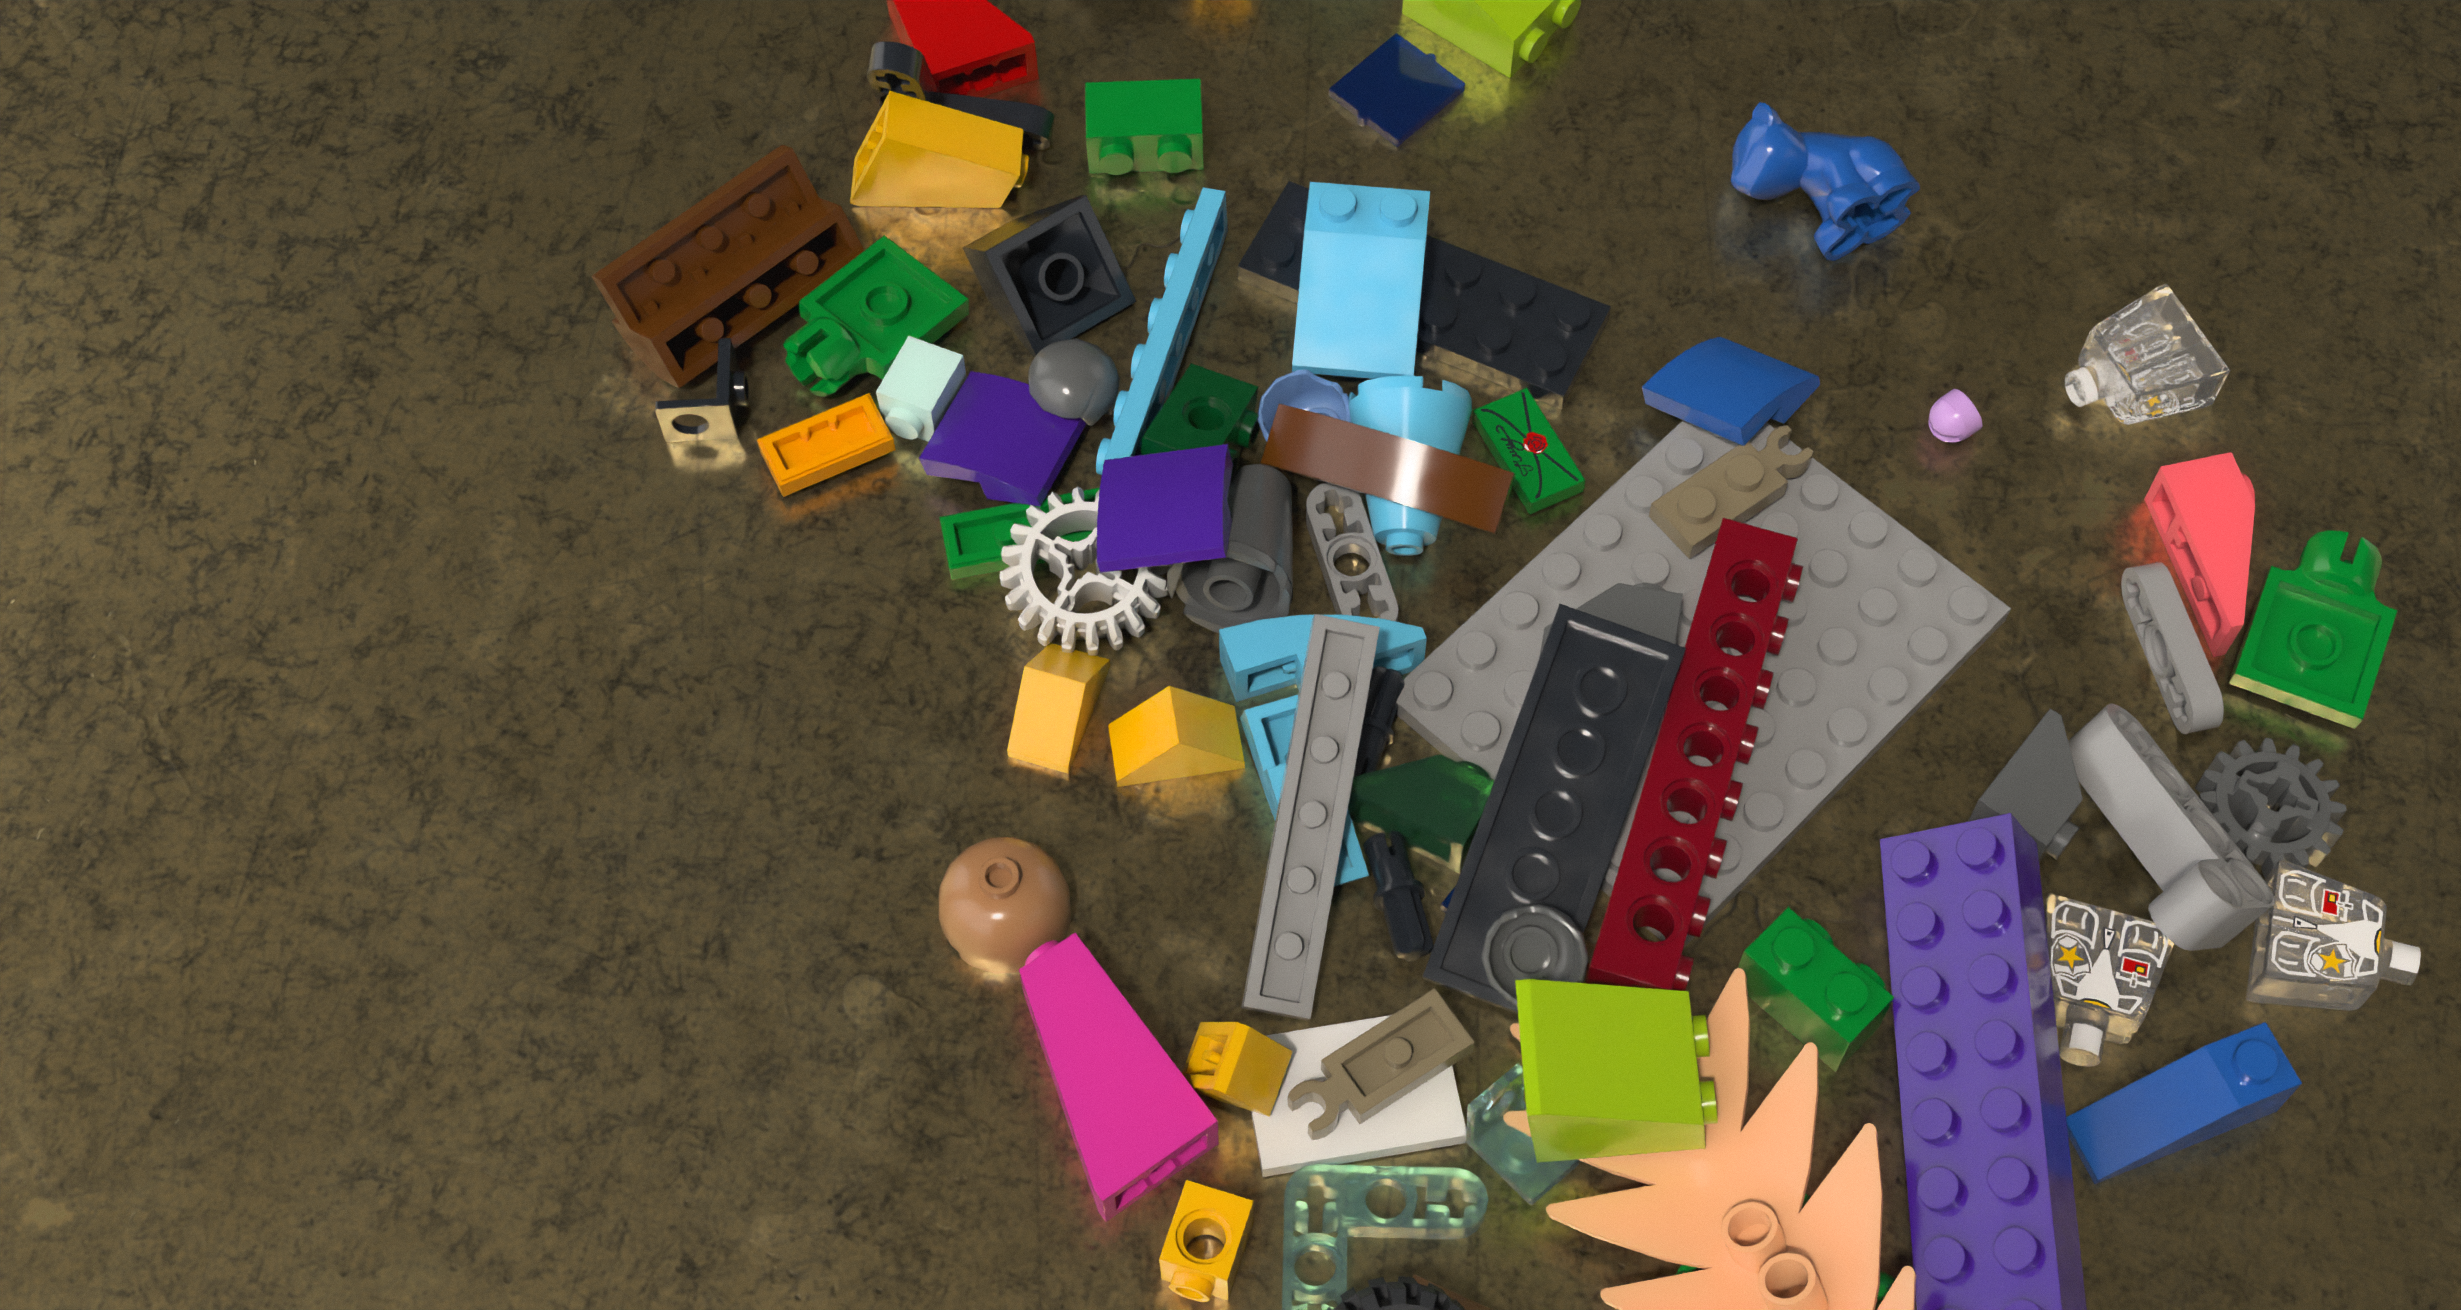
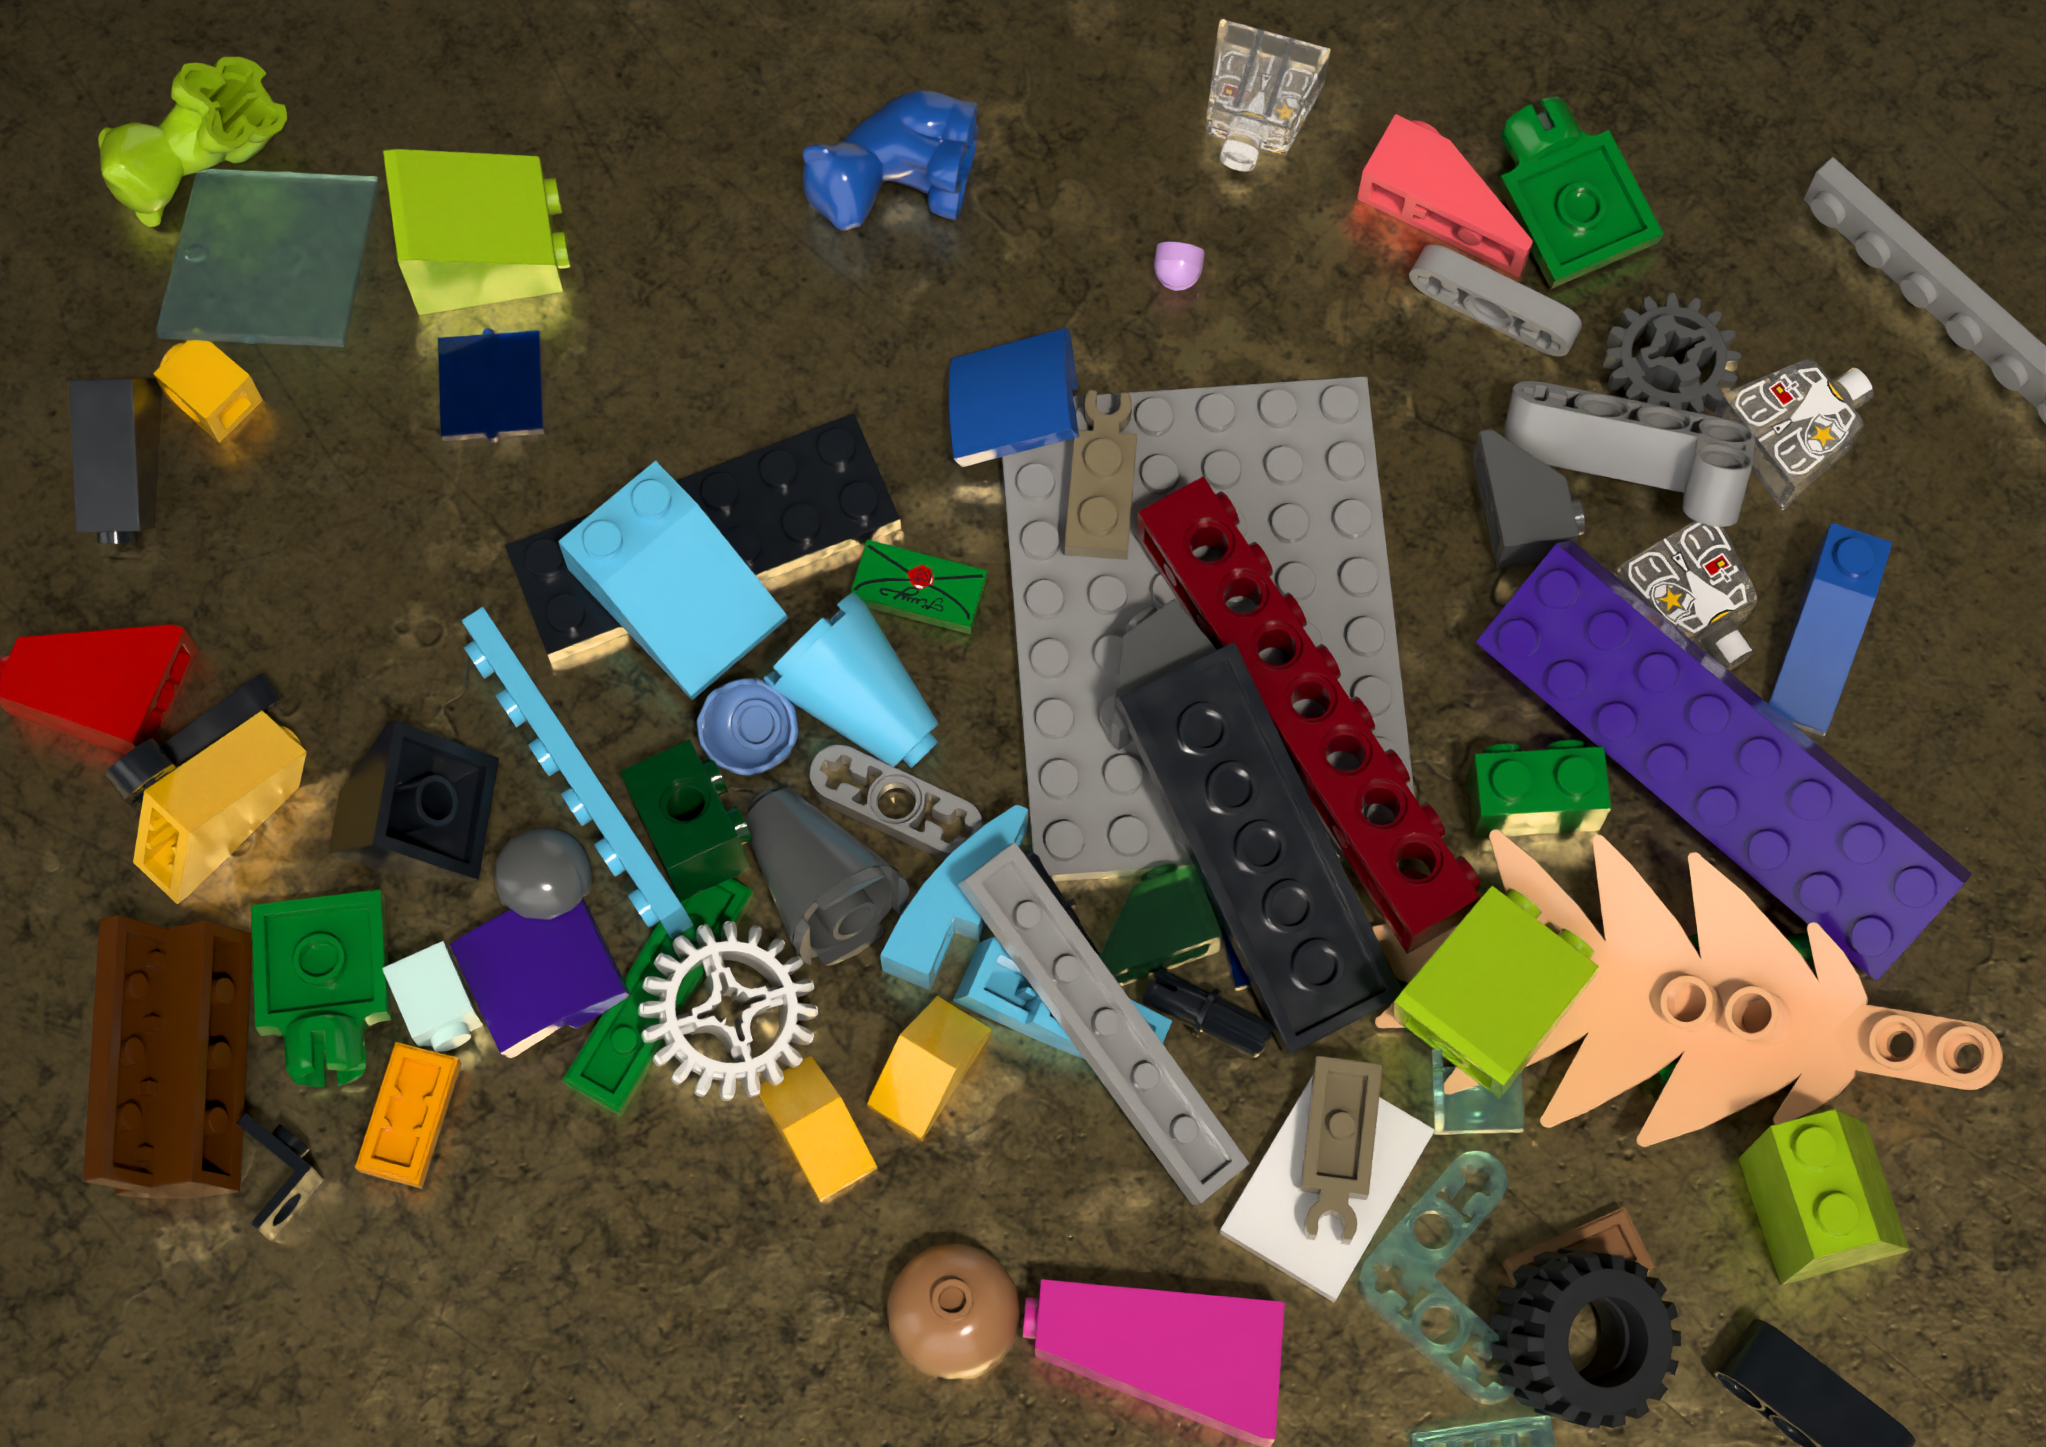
camera: 50 degrees left, 10 degrees up
green brick [1085,79,1204,175] -> none
dark purple slope [1097,444,1233,573] -> none
yellow brick [1159,1180,1254,1302] -> none
yellow slope [1182,1022,1293,1117] -> none
reddish brown slope [1260,404,1516,534] -> none
dark grey hair [1481,904,1589,1006] -> none

